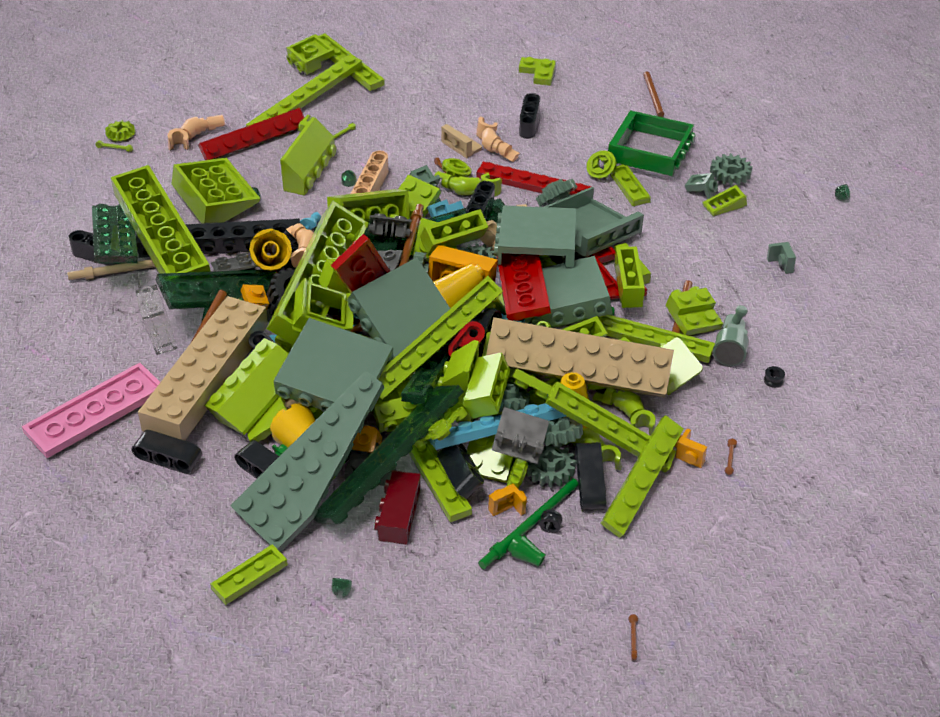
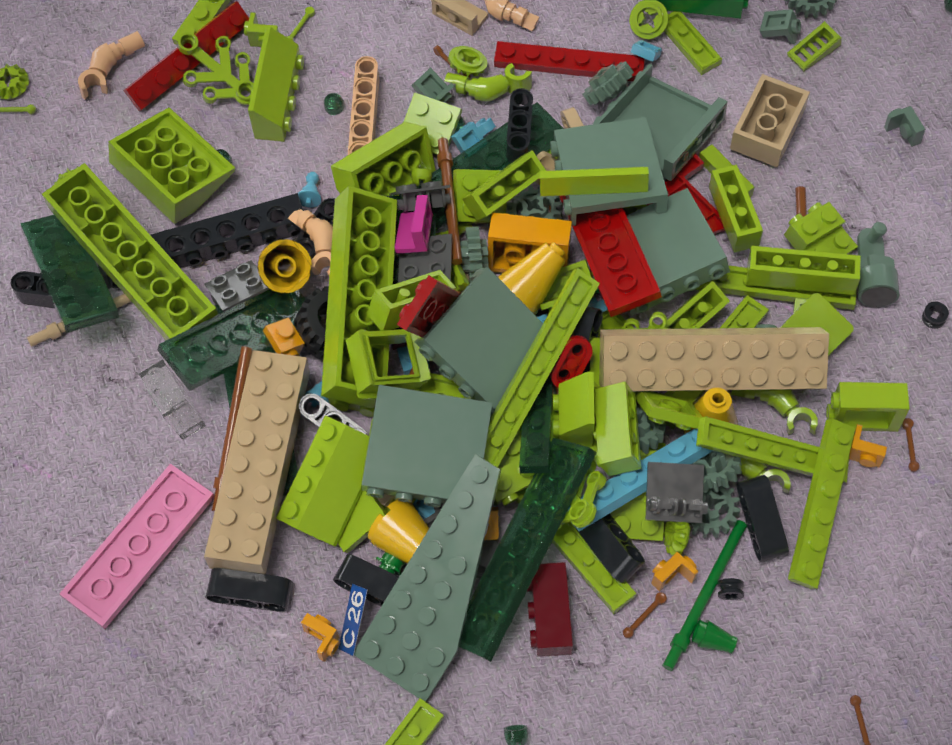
camera: 10 degrees left, 20 degrees up
none -> lime plant [178,32,254,105]
none -> light orange bracket [301,613,340,662]
none -> blue sticker [338,584,367,656]
none -> dark pink panel [395,195,433,253]
none -> lime tile [539,167,649,196]
none -> dark orange hinge [623,592,667,638]
none -> medium azure tile [630,40,663,62]
none -> tan brick [730,74,810,167]
none -> lime brick [746,246,861,295]
none -> lime window [826,382,910,432]

